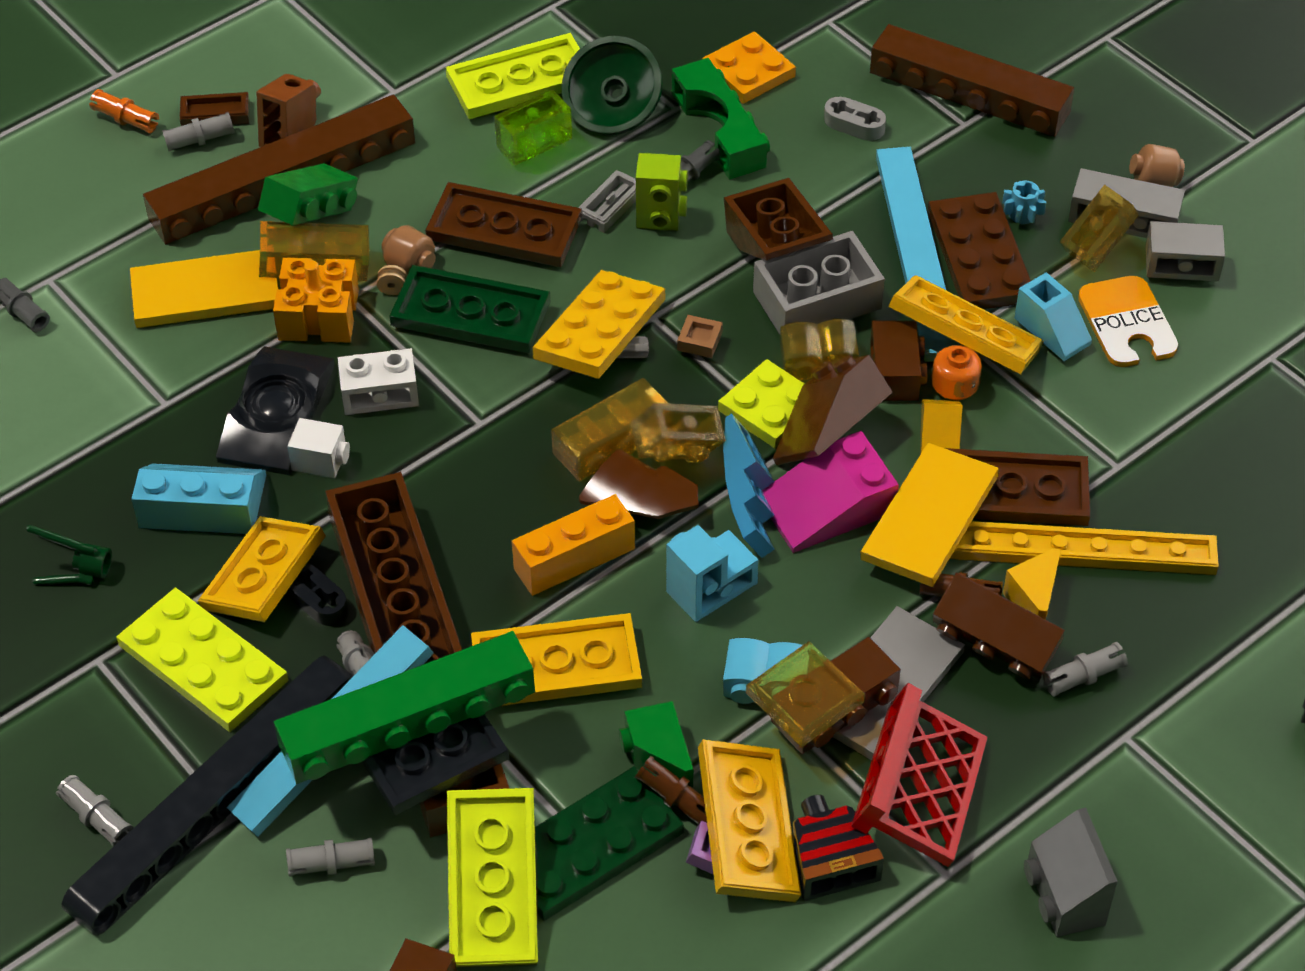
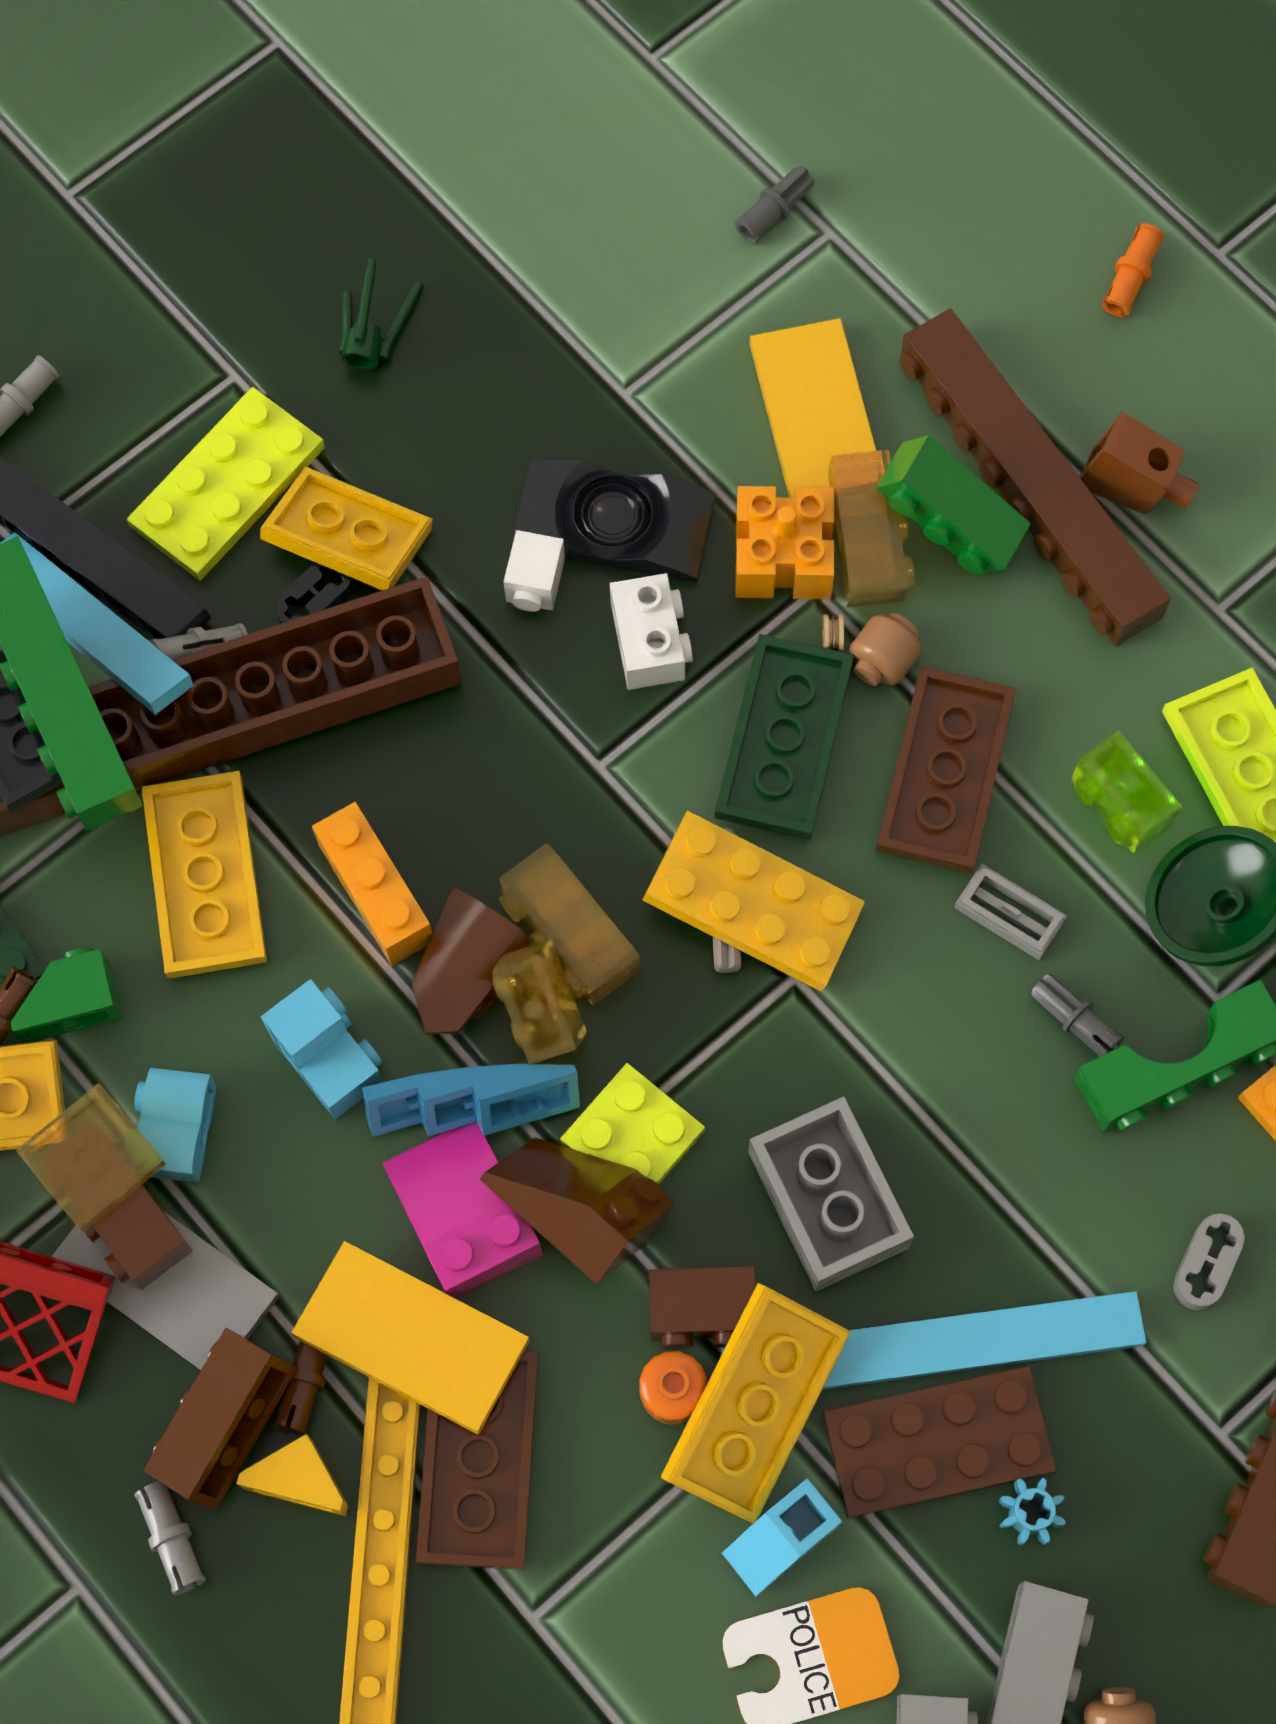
camera: 90 degrees right, 20 degrees up
medium azure slope [131,464,266,534] -> none
light grey pin [162,112,235,152] -> none
reddish brown tile [180,92,250,126] -> none
lime brick [636,153,688,231] -> none
medium nougat plate [677,315,723,358] -> none
reddish brown slope [724,178,833,260] -> none
clear yellow brick [780,319,859,381] -> none
yellow slope [920,399,963,455] -> none
clear yellow brick [1060,184,1139,272] -> none

